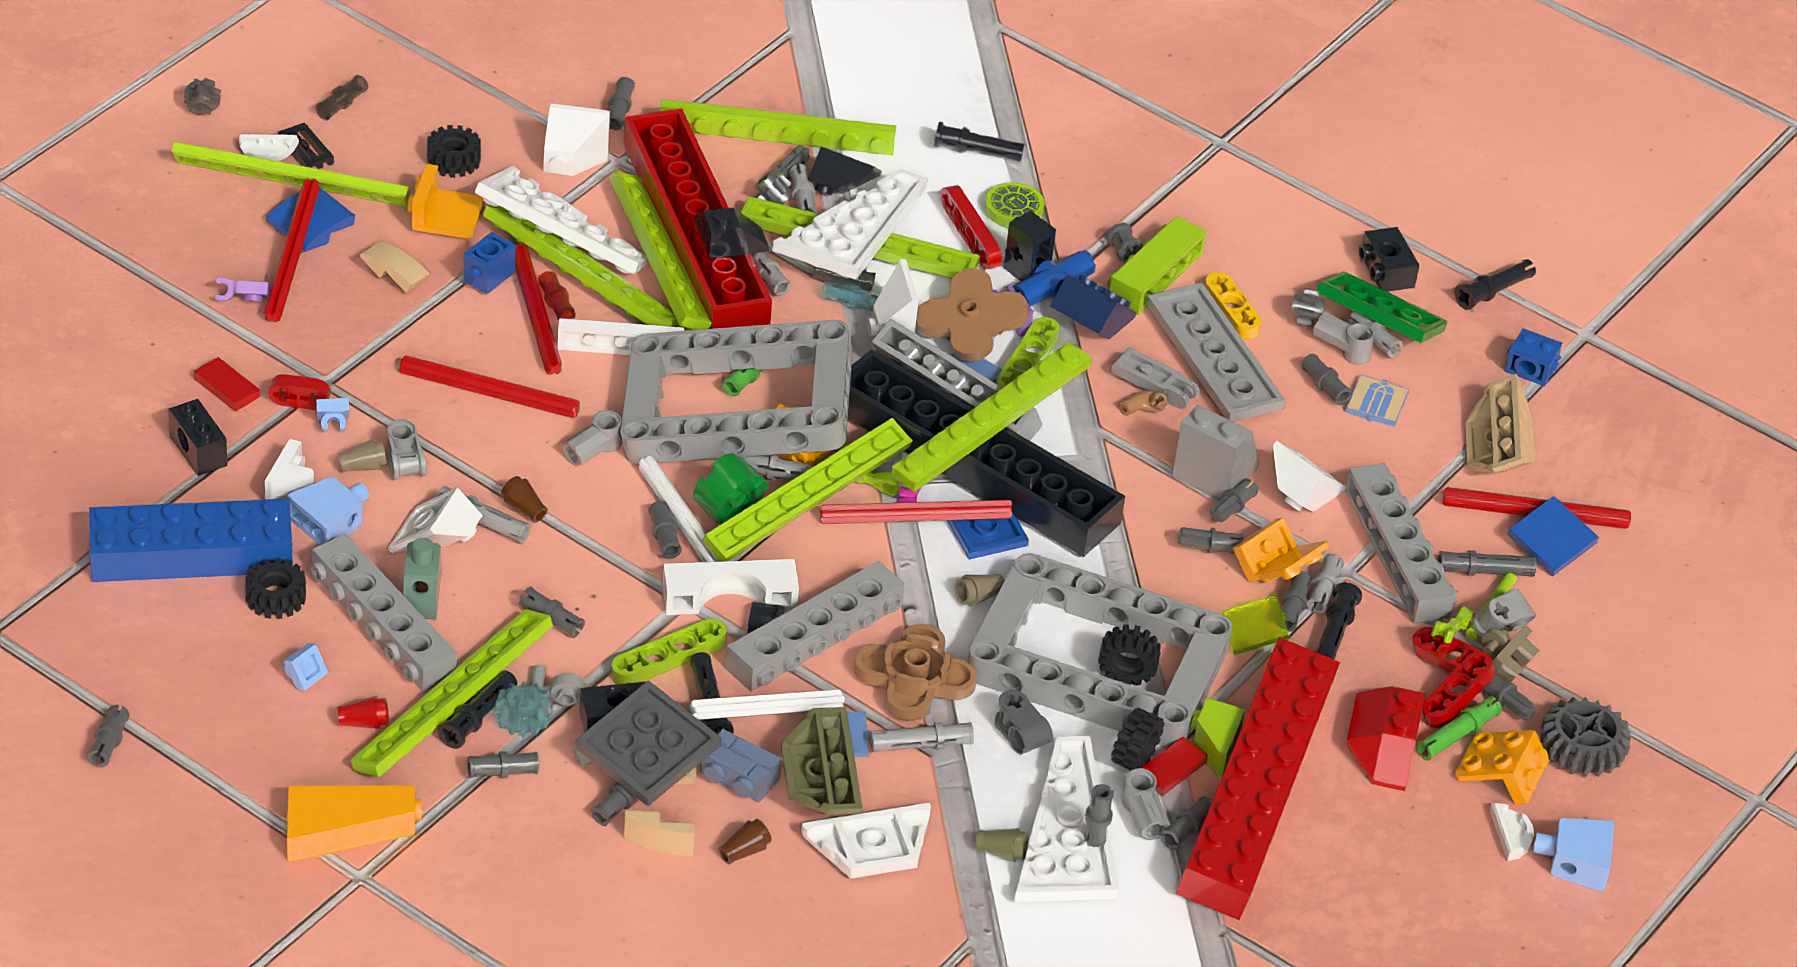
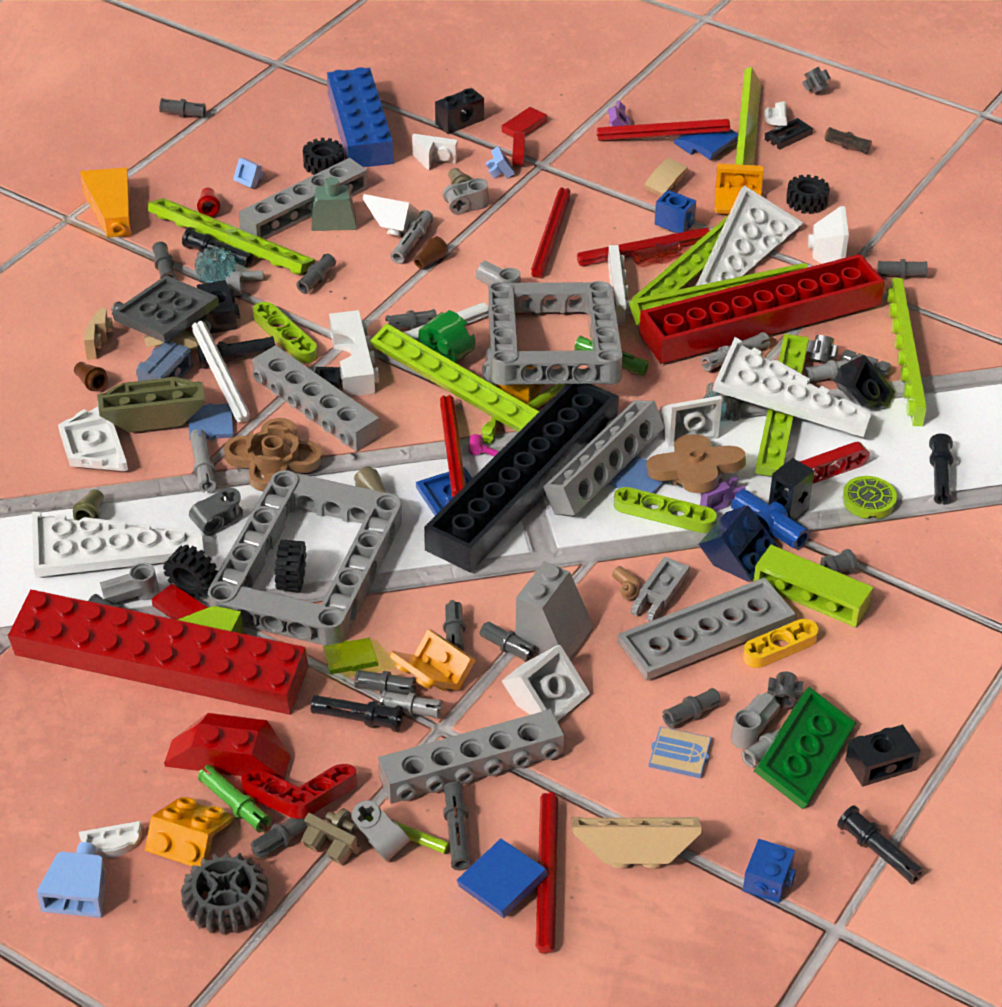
camera: 90 degrees right, 0 degrees up
light blue torso [287,477,369,545] -> none
black slope [695,207,769,259] -> none
lime plate [892,341,1092,492] -> none
dark grey pin [1084,784,1114,847] -> none
lime piece [1431,606,1476,643] -> none

